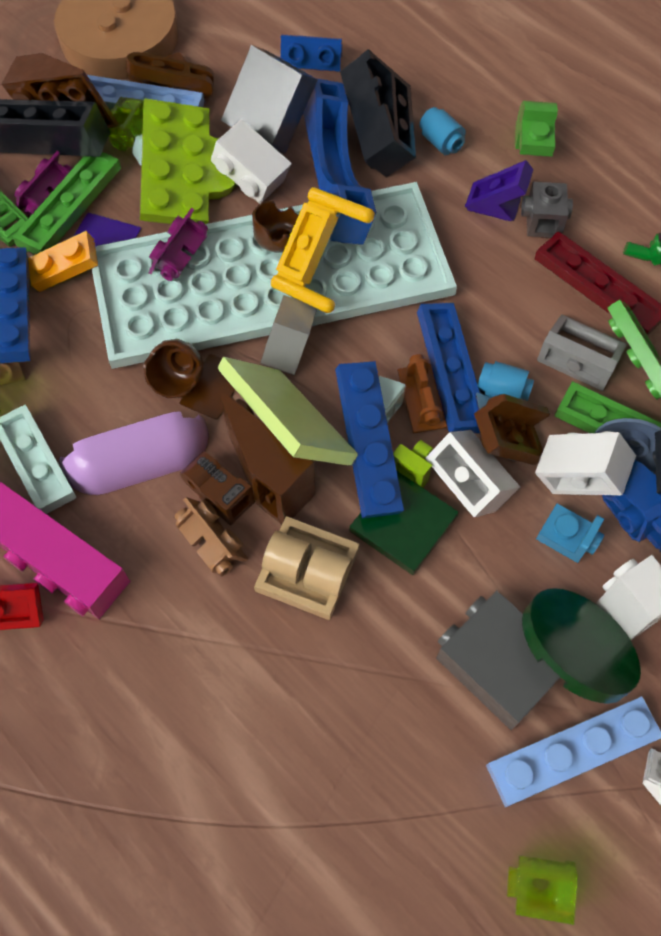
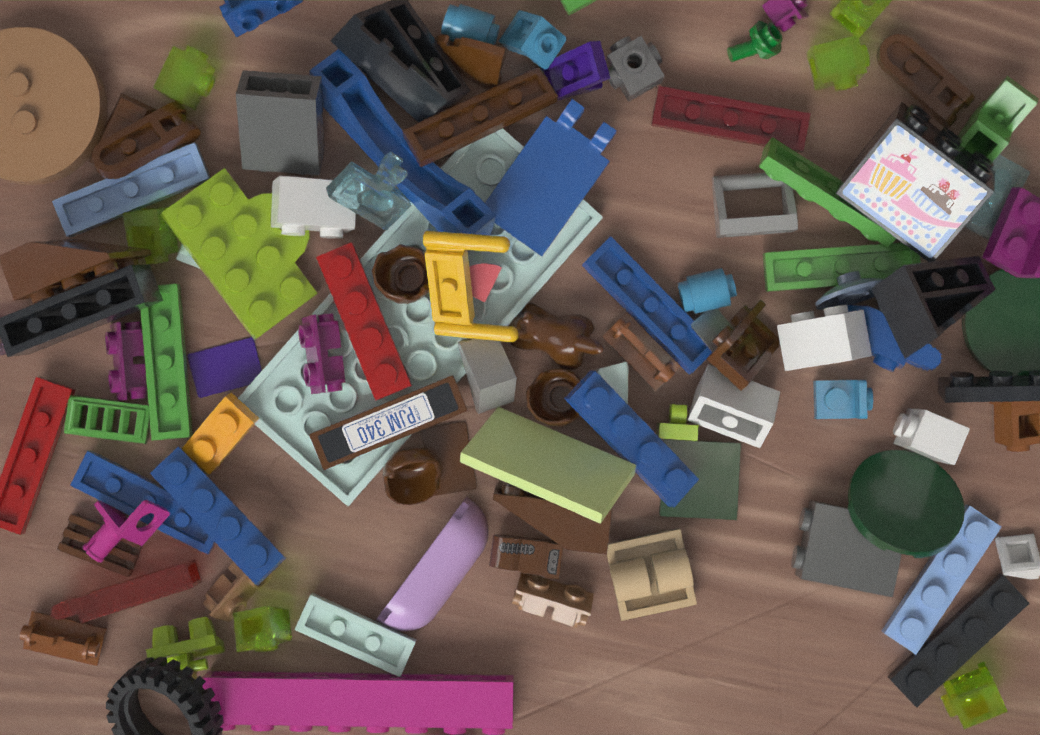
camera: 30 degrees left, 25 degrees up
none -> clear neon green brick [153,45,216,110]
none -> tile [309,375,468,470]
none -> red plate [316,242,412,401]
none -> clear light blue plate [326,152,412,231]
none -> reddish brown tile [403,66,558,167]
none -> reddish brown brick [435,35,506,89]
none -> coral tile [469,263,502,303]
none -> blue tile [485,99,617,257]
none -> dark azure bracket [498,10,566,69]
none -> reddish brown animal [510,302,604,370]
none -> reddish brown hair [526,368,581,426]
none -> black plate [888,573,1030,708]

